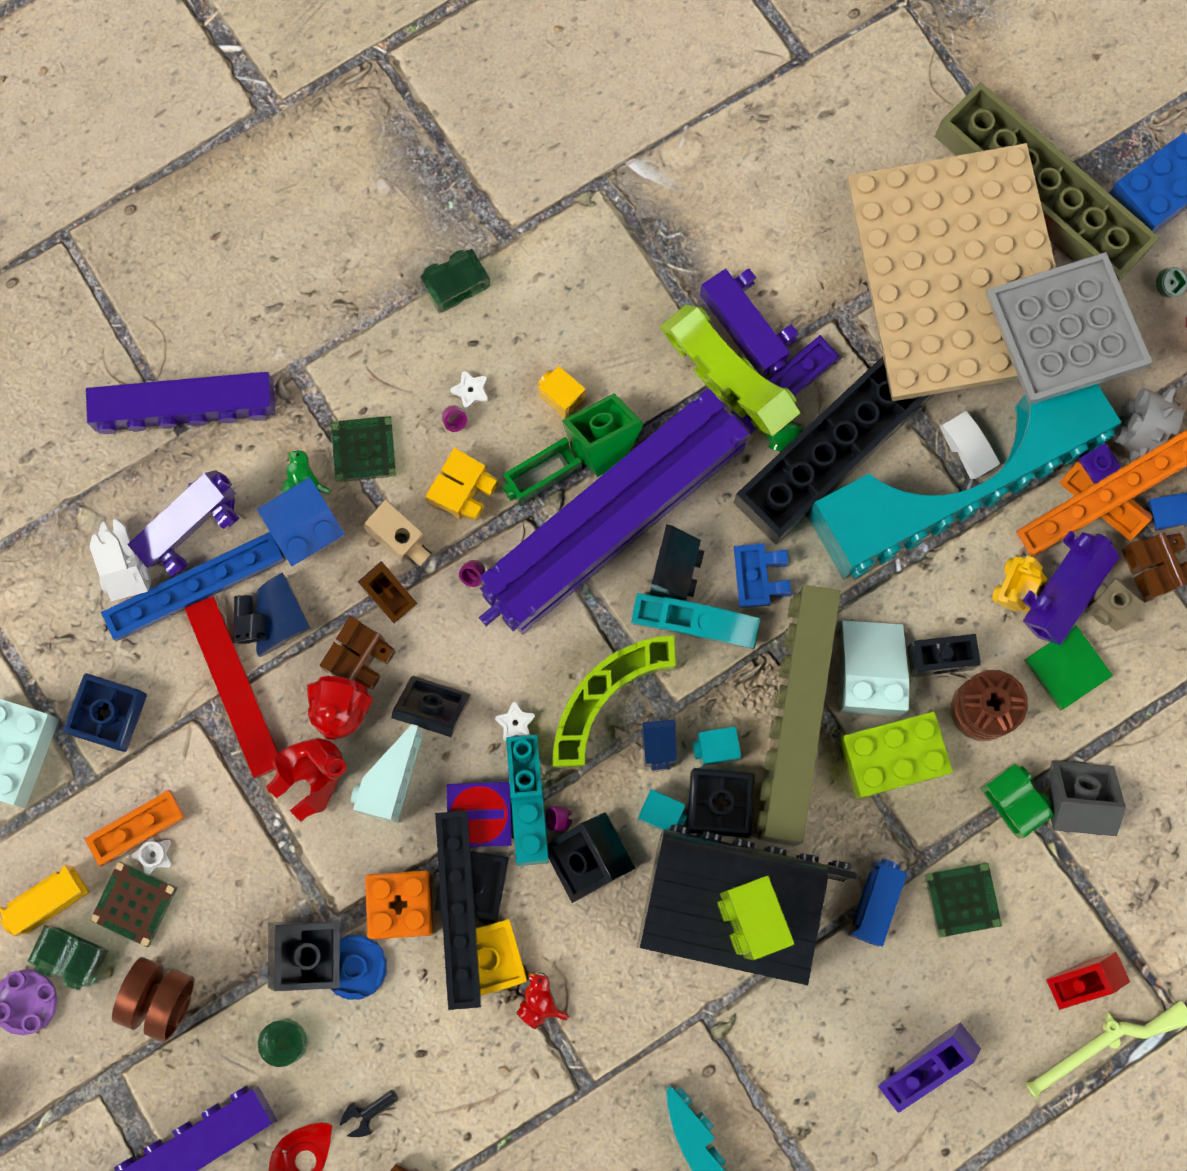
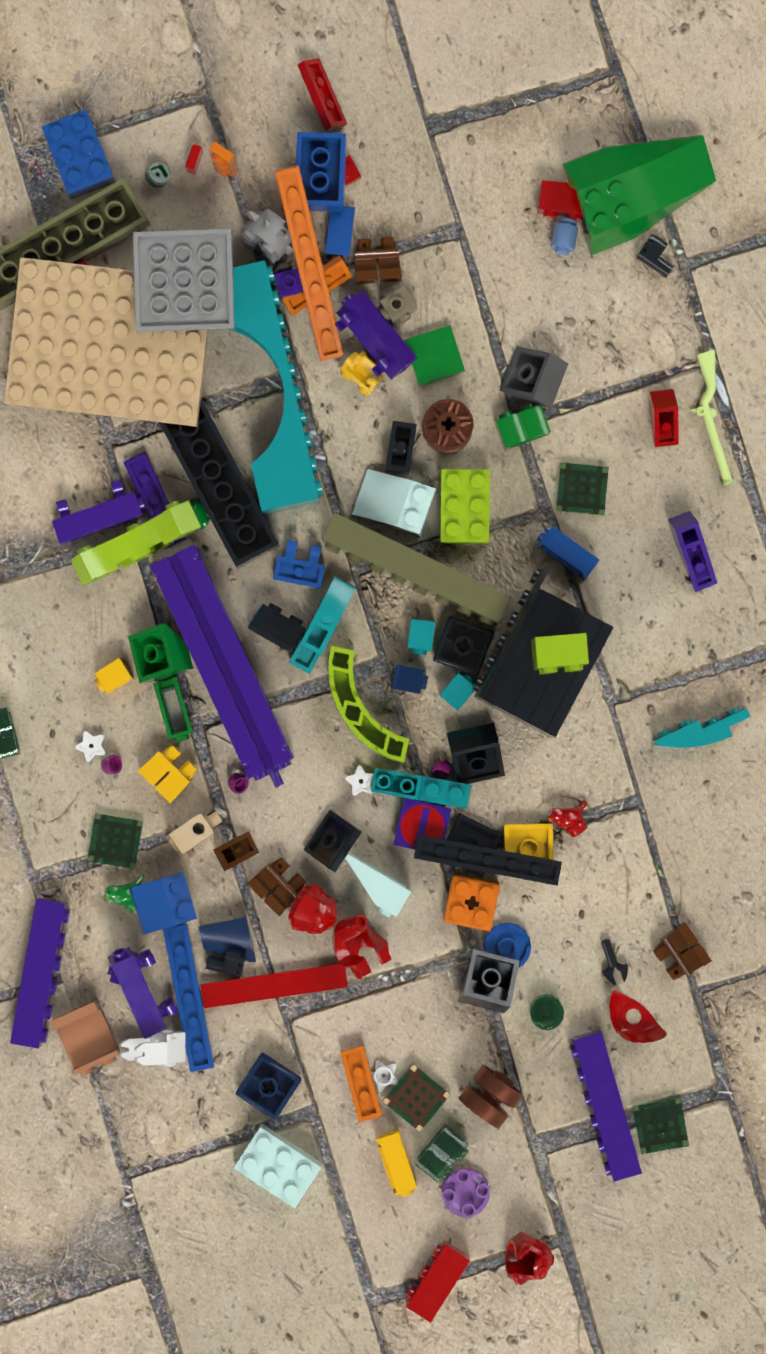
camera: 70 degrees left, 10 degrees up
white slope [939,411,1000,479] -> none
none -> nougat panel [50,999,120,1076]

